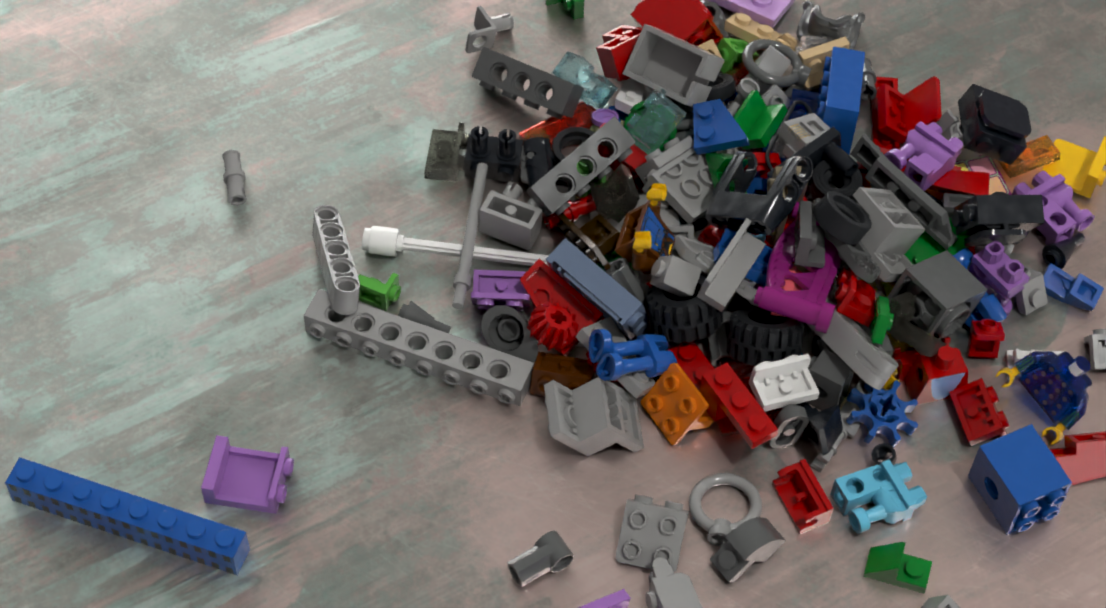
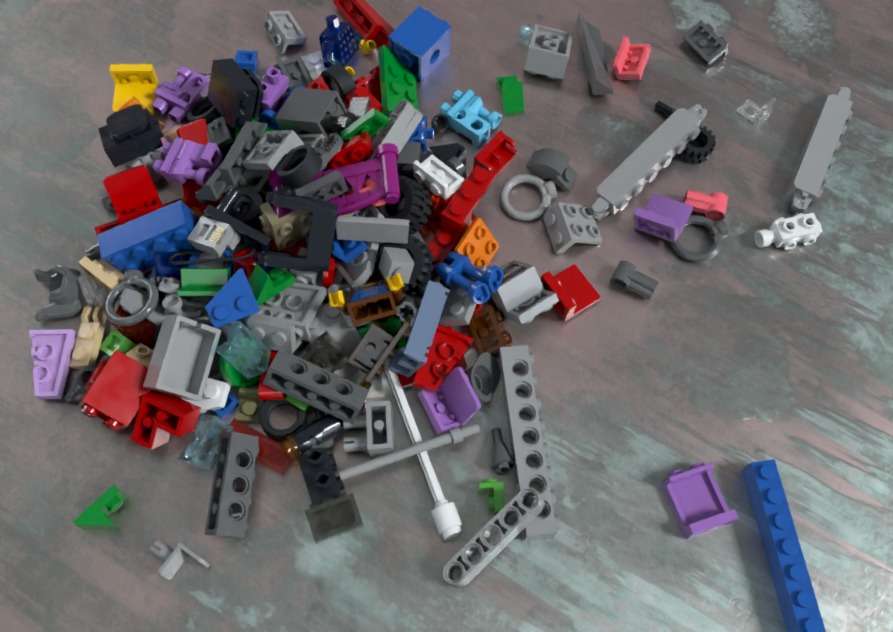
camera: 120 degrees left, 10 degrees up
red gear [527,301,579,352] -> none
medium lavender piece [591,109,619,127] -> none
none -> dark grey bracket [273,55,311,92]
none -> black tyre [320,64,356,102]
none -> green wing [378,45,418,115]
none -> red bracket [540,264,601,321]

